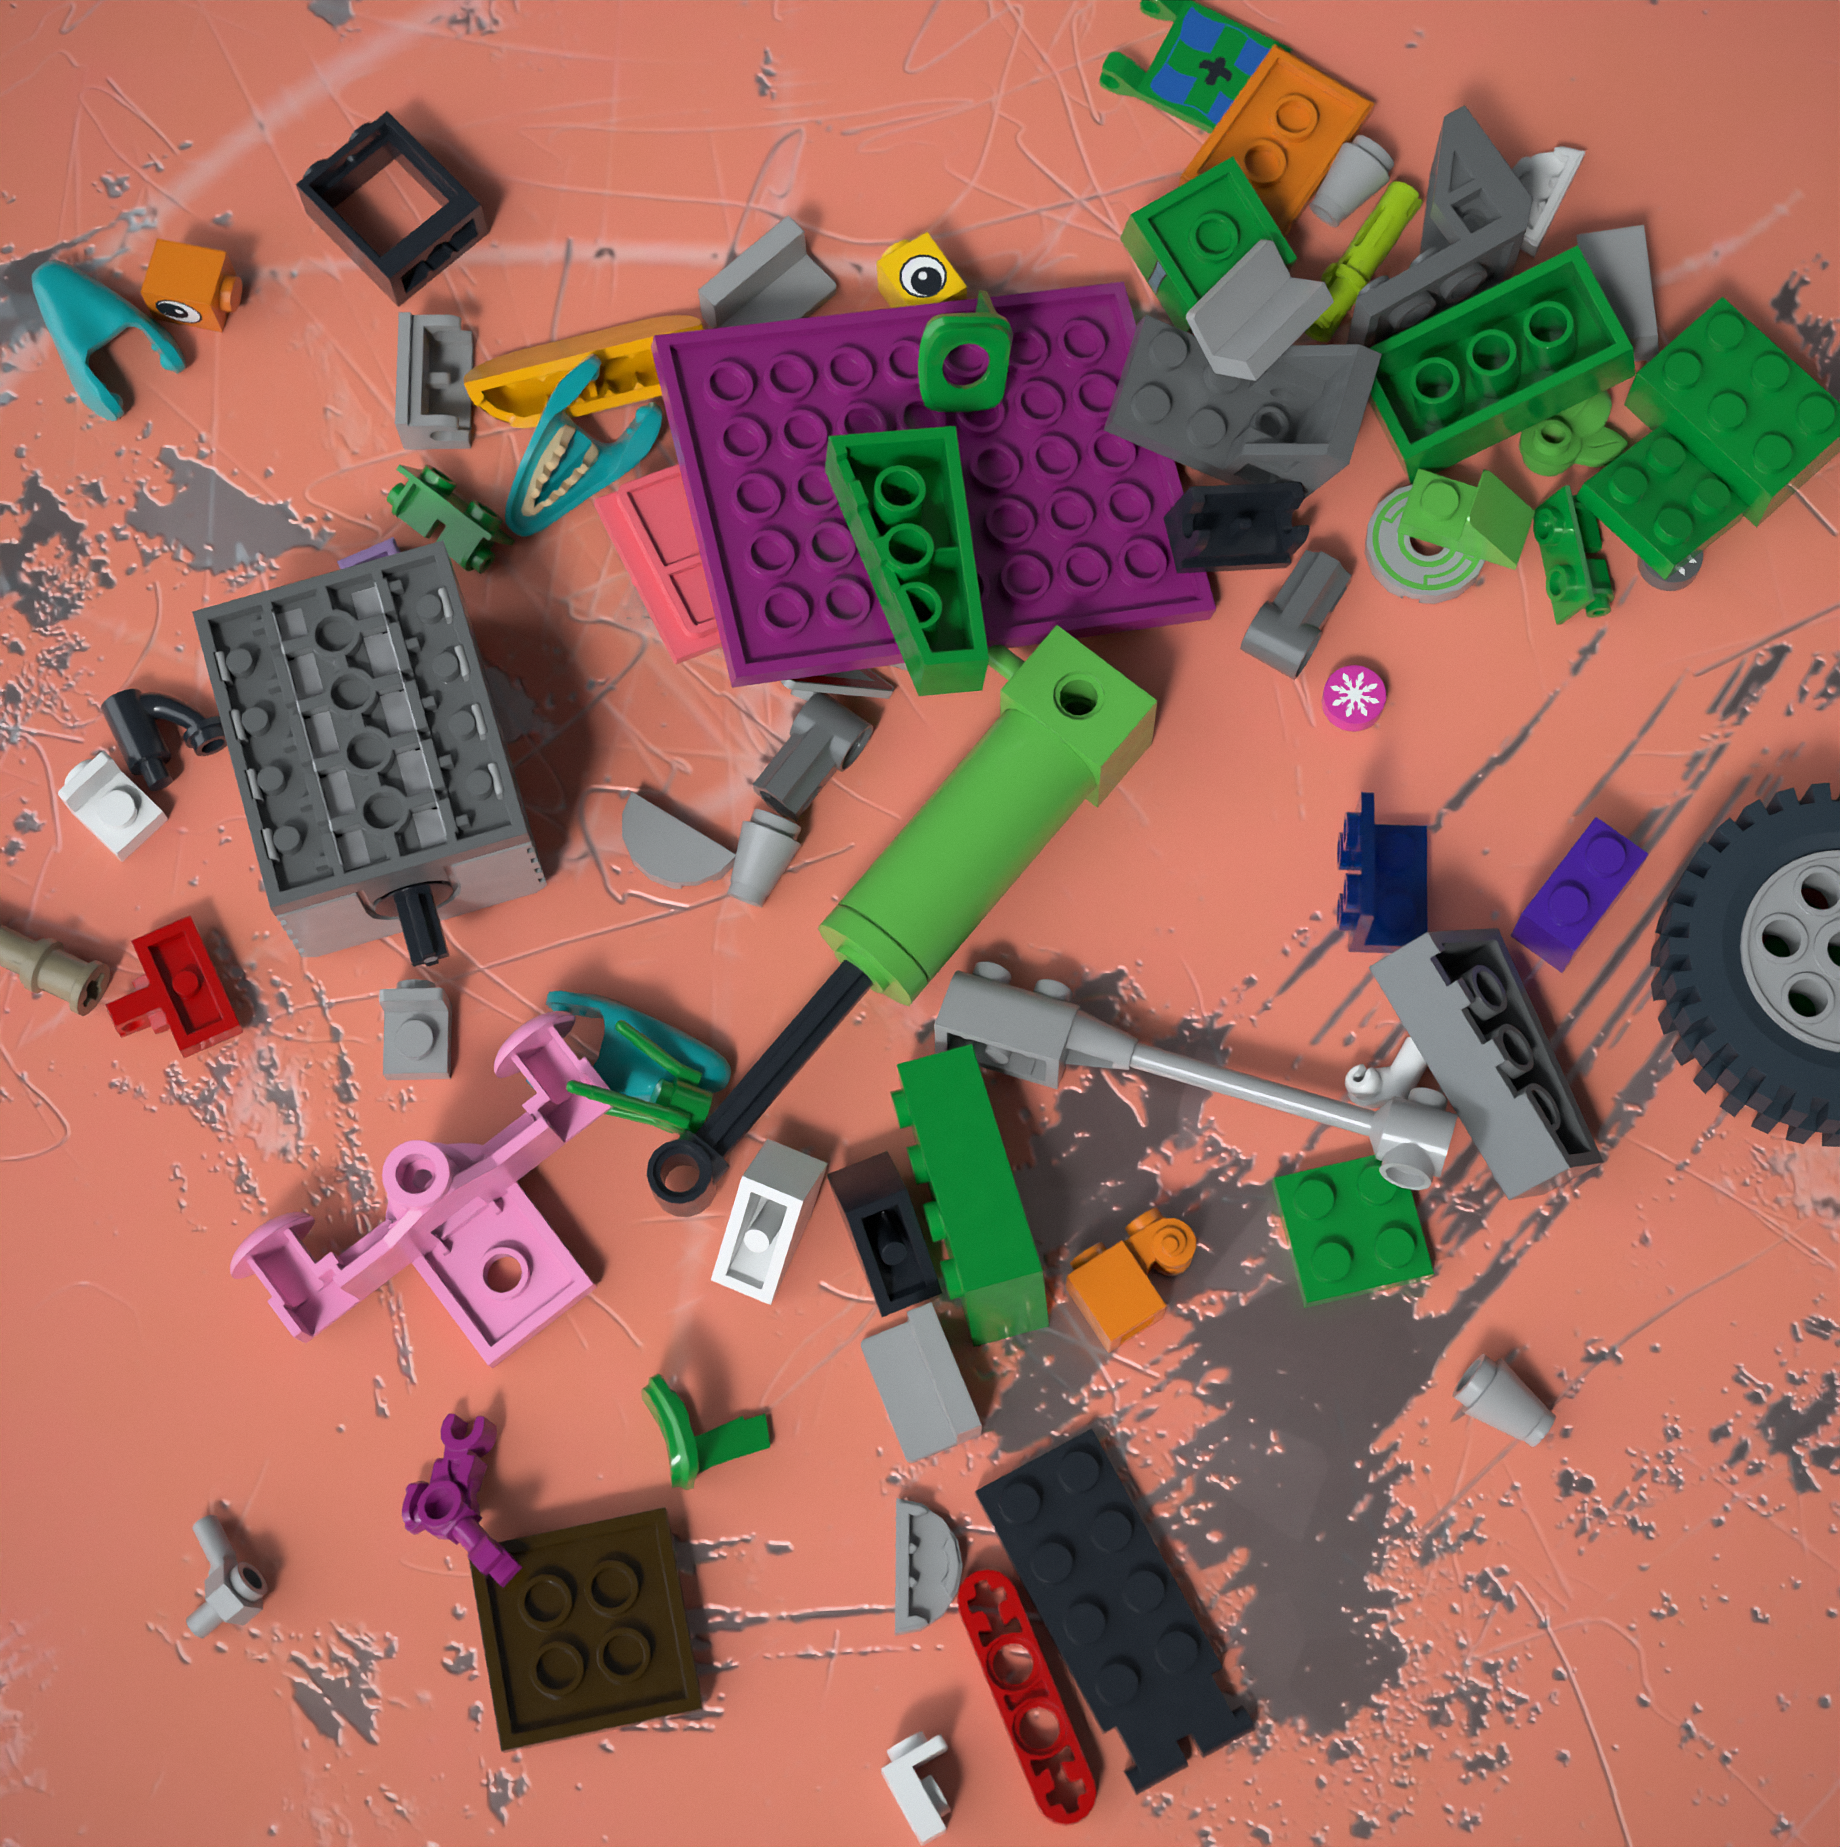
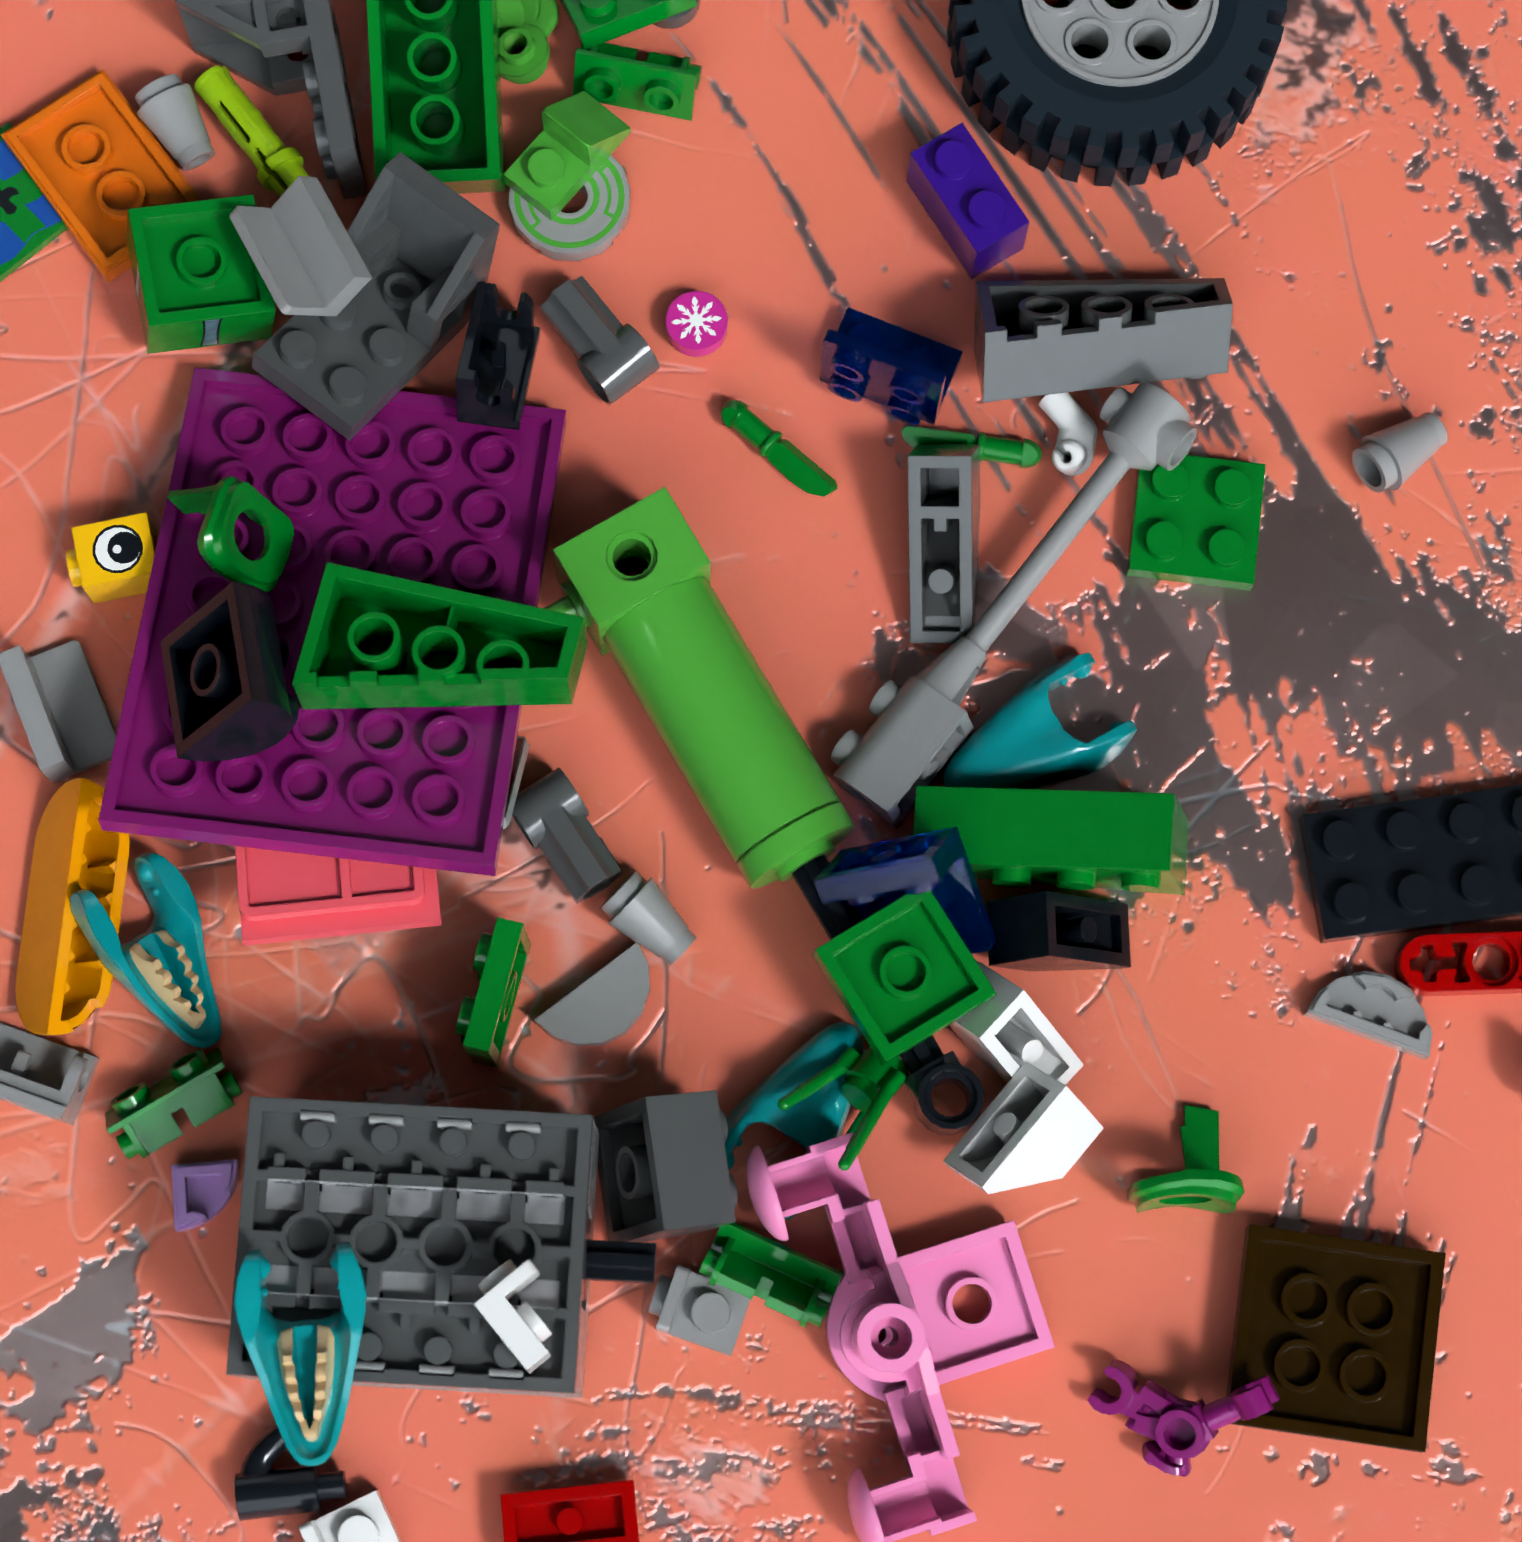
camera: 75 degrees left, 5 degrees up
light grey panel [861,1302,982,1463] -> none
orange brick [1065,1207,1196,1353] -> none
none -> black brick [160,581,298,762]
none -> teal animal [234,1242,366,1466]
none -> green plate [456,917,531,1068]
none -> white bracket [474,1259,552,1374]
none -> dark grey slope [593,1090,738,1242]
none -> green hinge [699,1223,844,1328]
none -> green piece [721,399,837,497]
none -> green plate [812,883,997,1066]
none -> bracket [814,826,996,954]
none -> green piece [901,425,1042,468]
none -> dark grey slope [908,444,980,644]
none -> teal animal [943,652,1138,789]
none -> white slope [943,1061,1104,1194]

